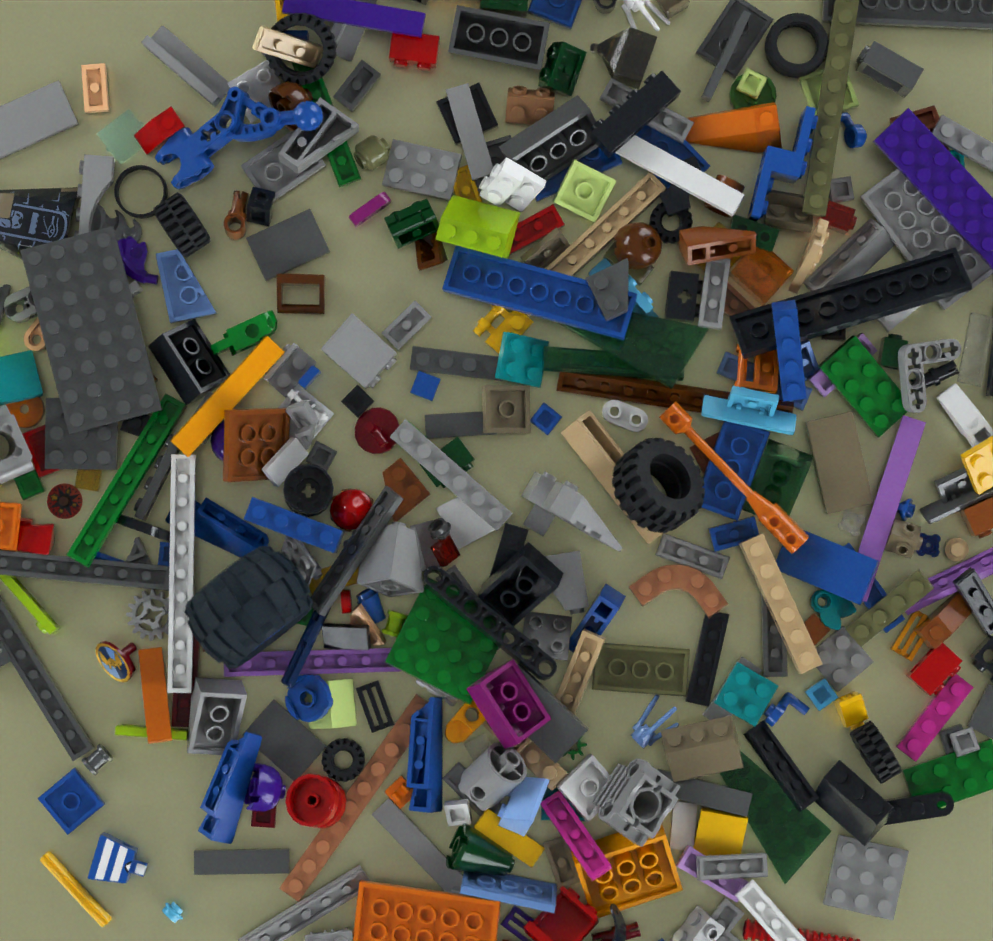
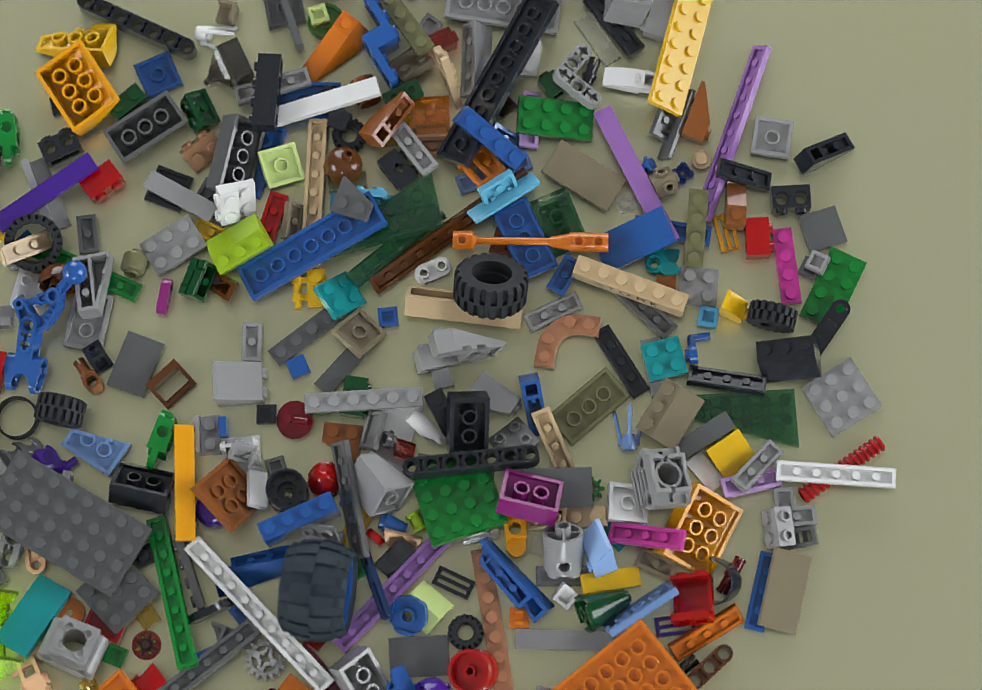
camera: 30 degrees left, 10 degrees down
none -> light grey tile [359,410,388,451]
none -> white piece [404,408,446,445]

